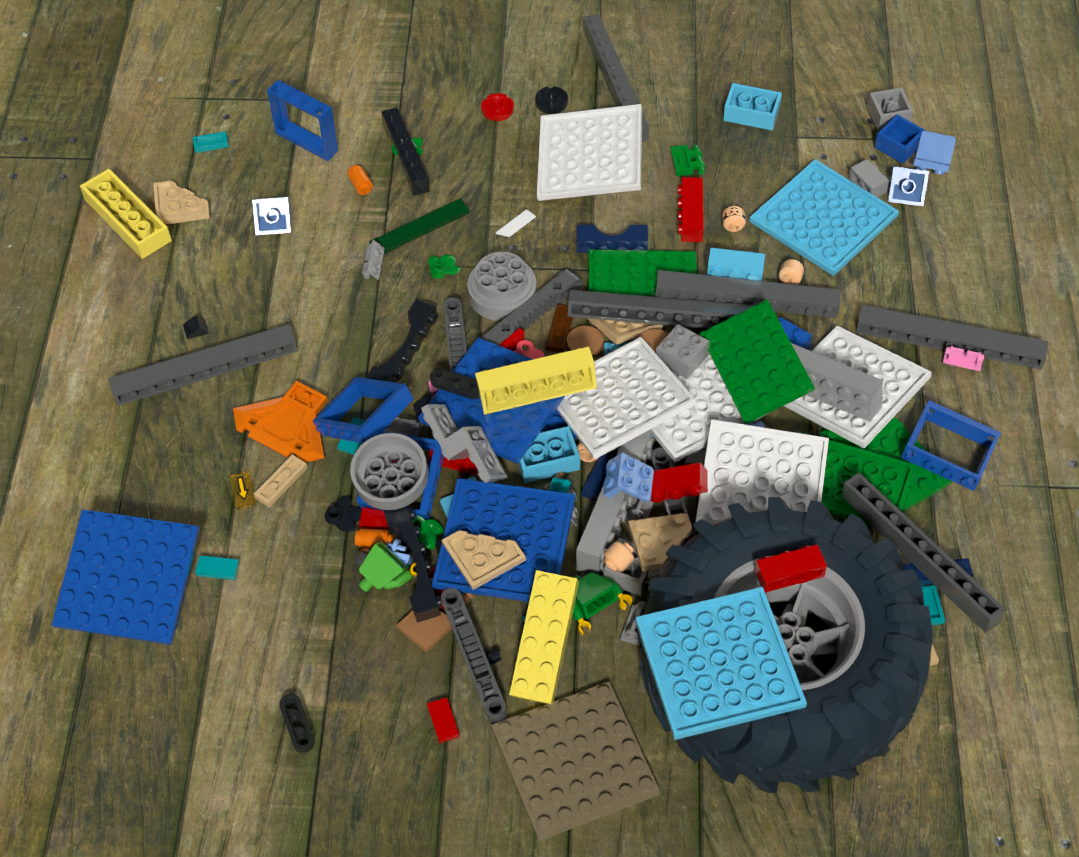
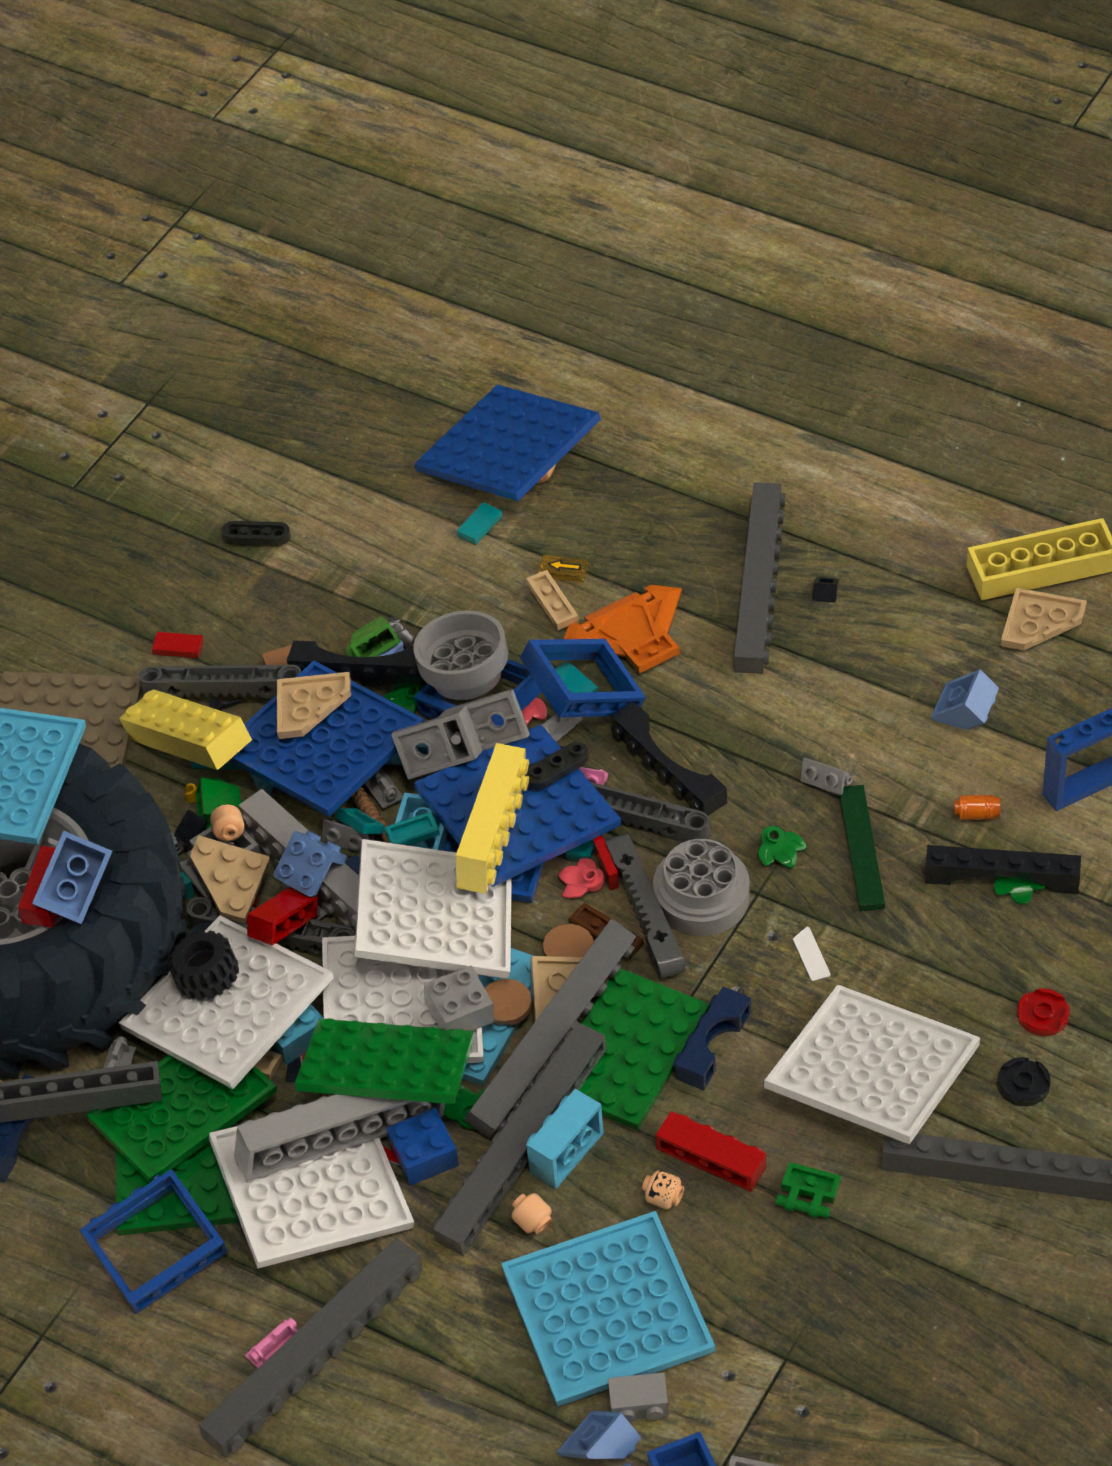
camera: 120 degrees right, 5 degrees down
medium azure brick [723,83,782,131] -> none
none -> medium blue slope [32,831,112,924]
none -> black tyre [167,930,239,1001]
none -> black slope [174,810,208,846]
none -> teal tile [384,811,440,846]

